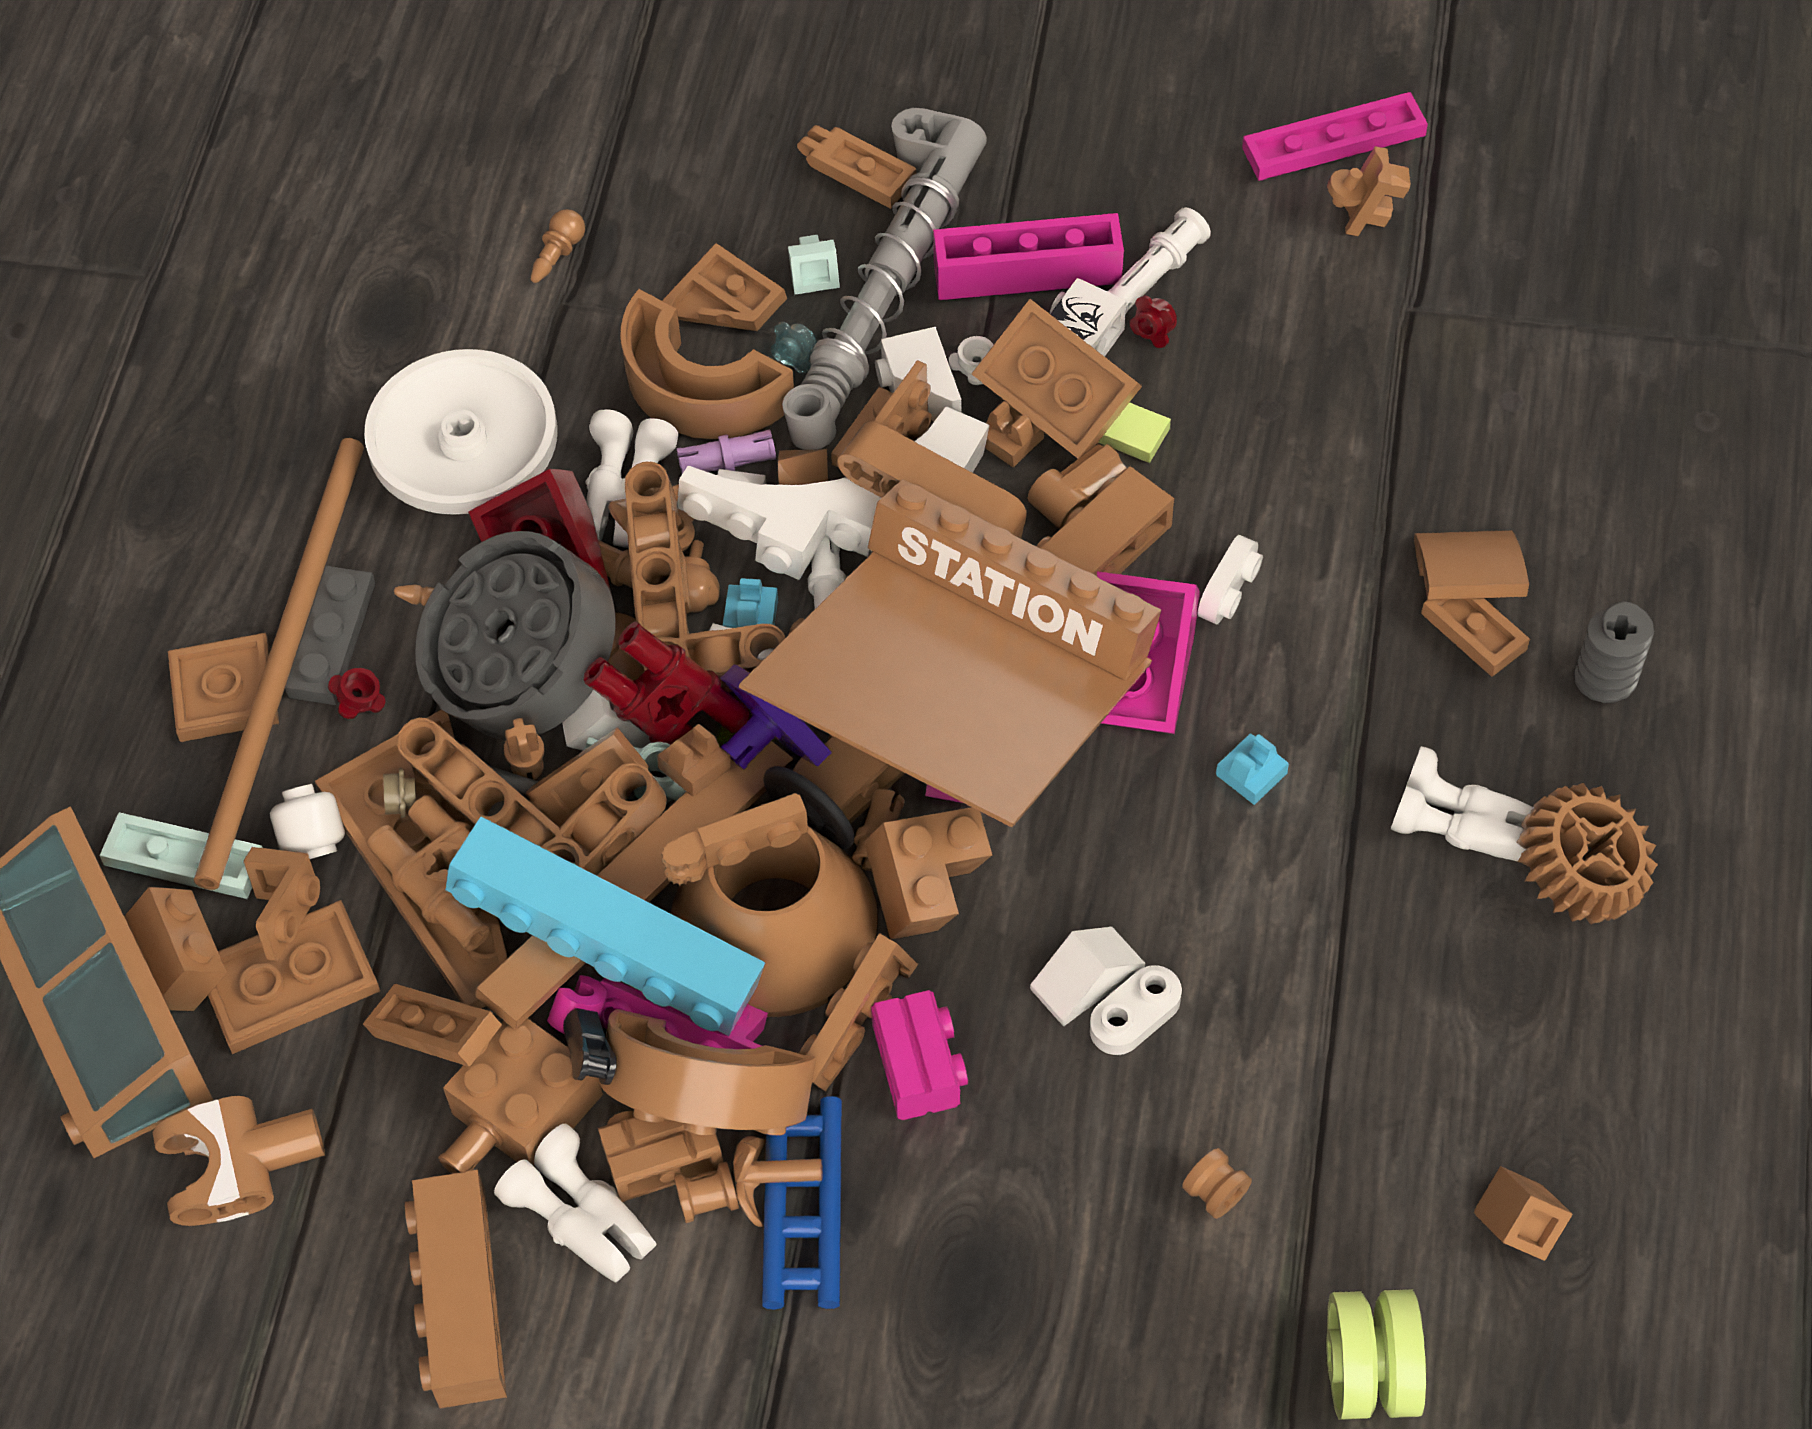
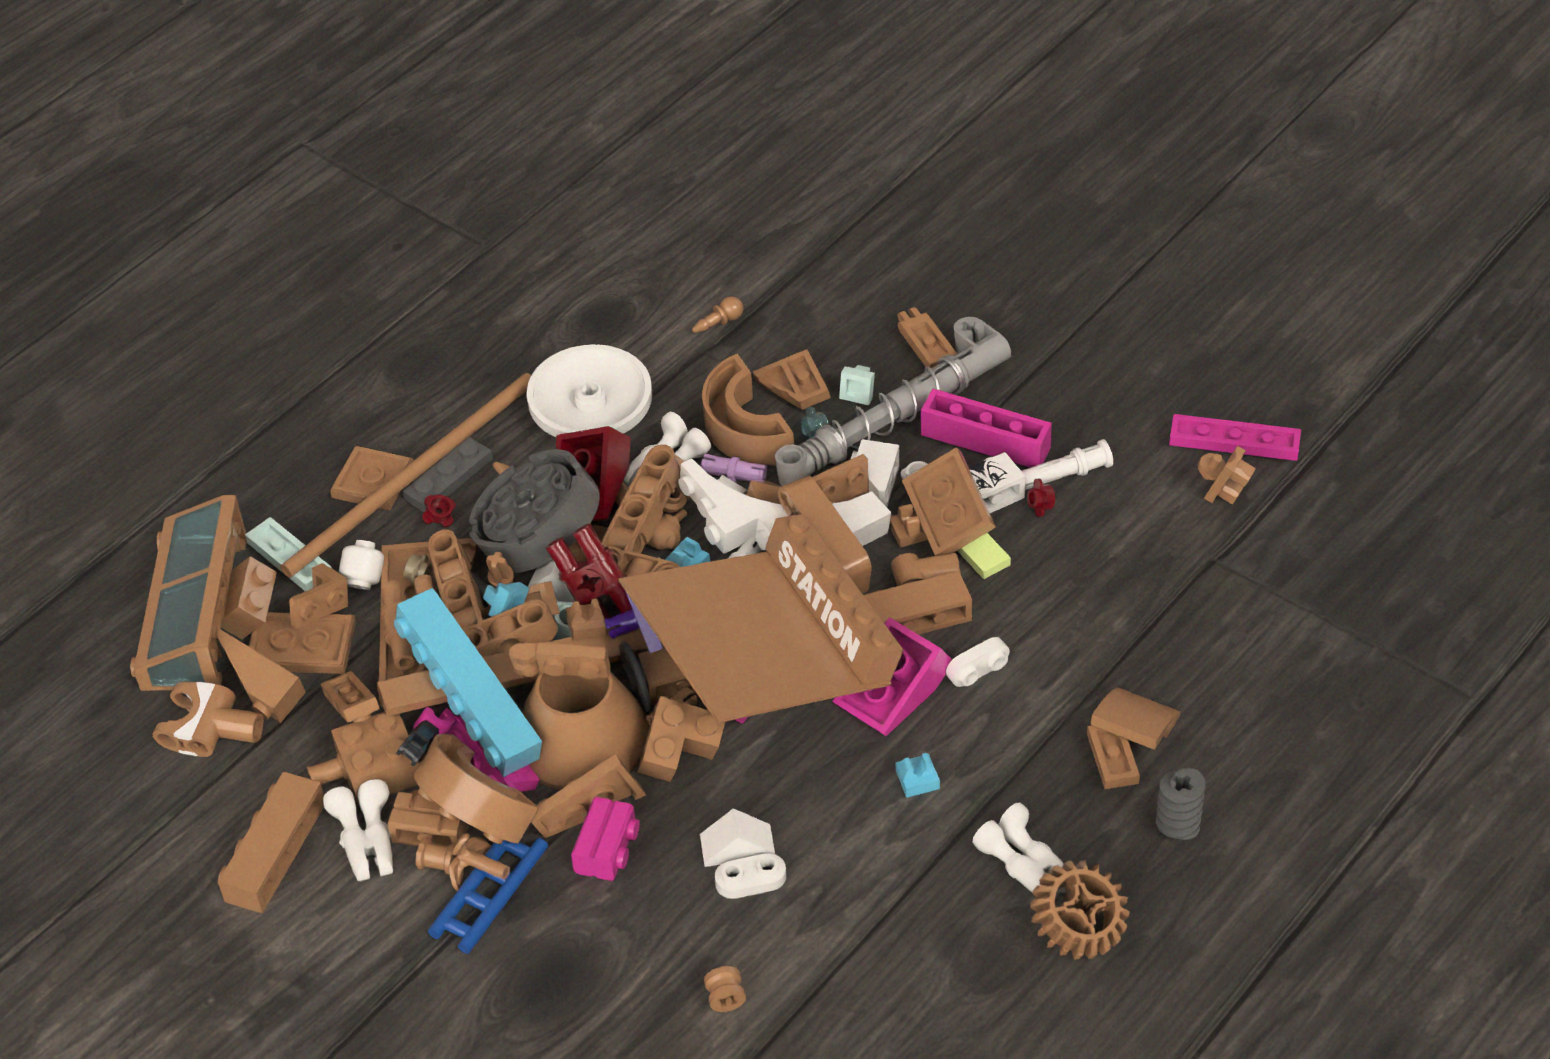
camera: 30 degrees right, 10 degrees down
none -> medium nougat slope [216,629,306,723]
none -> medium azure tile [483,582,530,617]

